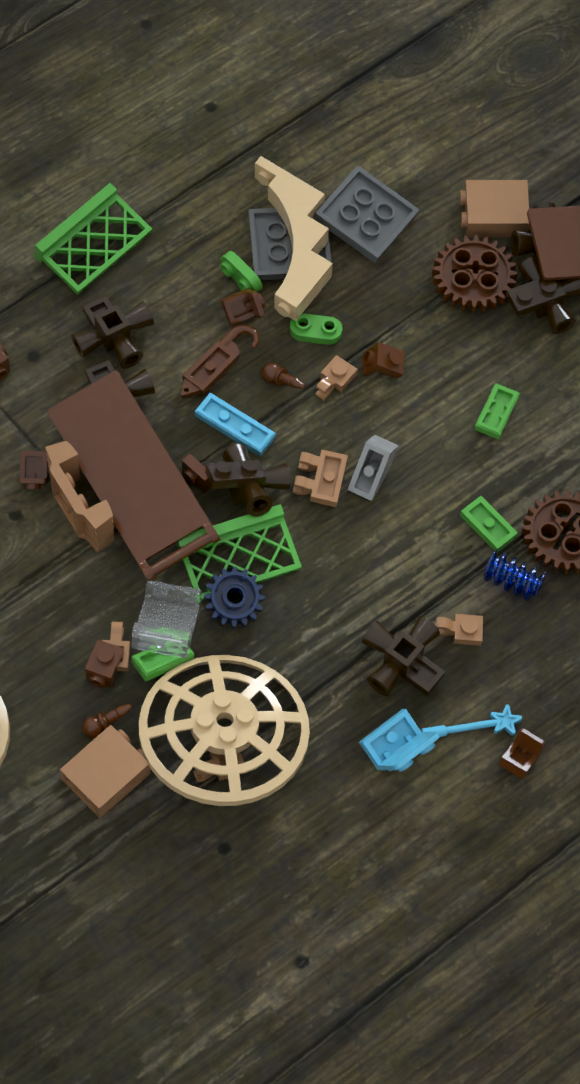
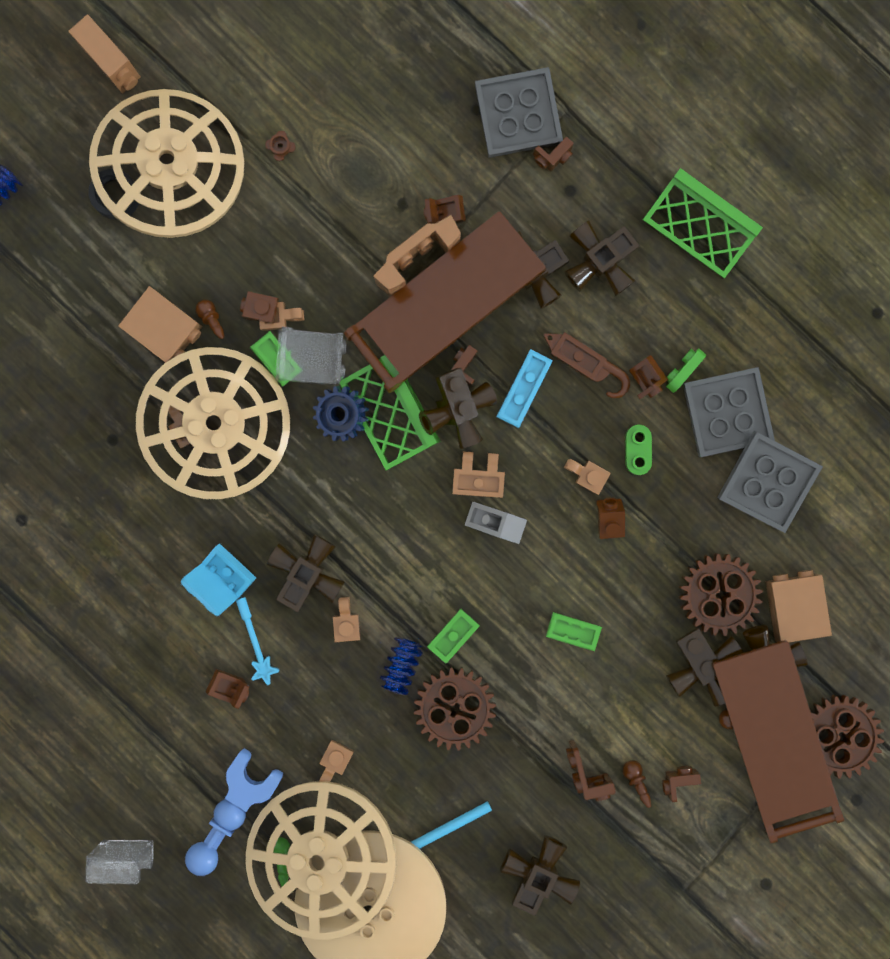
camera: 90 degrees right, 25 degrees up
tan arch [255,156,333,321] -> none
reddish brown bar [262,362,305,389] -> none

